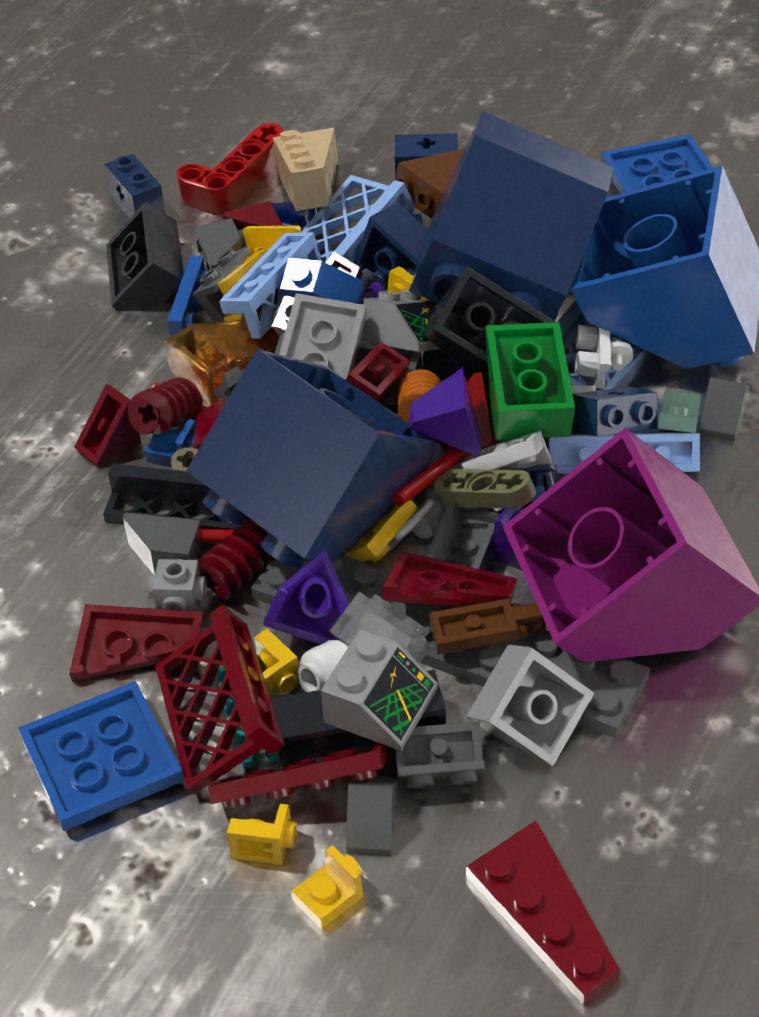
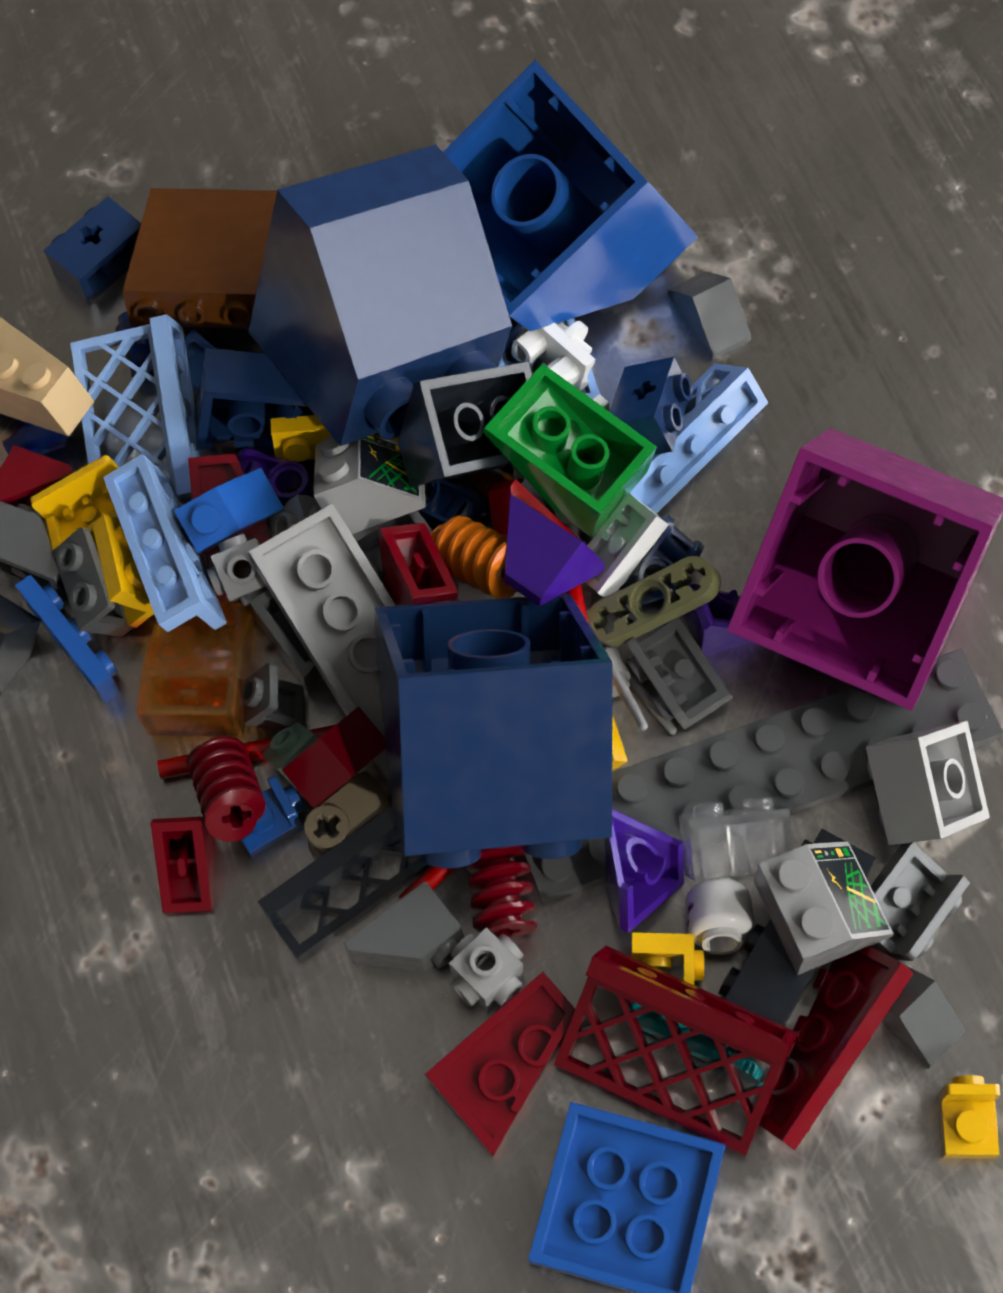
camera: 45 degrees left, 20 degrees up
yellow bracket [227,804,297,865] -> none
dark red wing [381,551,518,607] -> none
reddish brown hinge [429,598,546,654] -> none
blue plate [601,134,713,194] -> none
sand green bracket [658,389,701,433] -> none

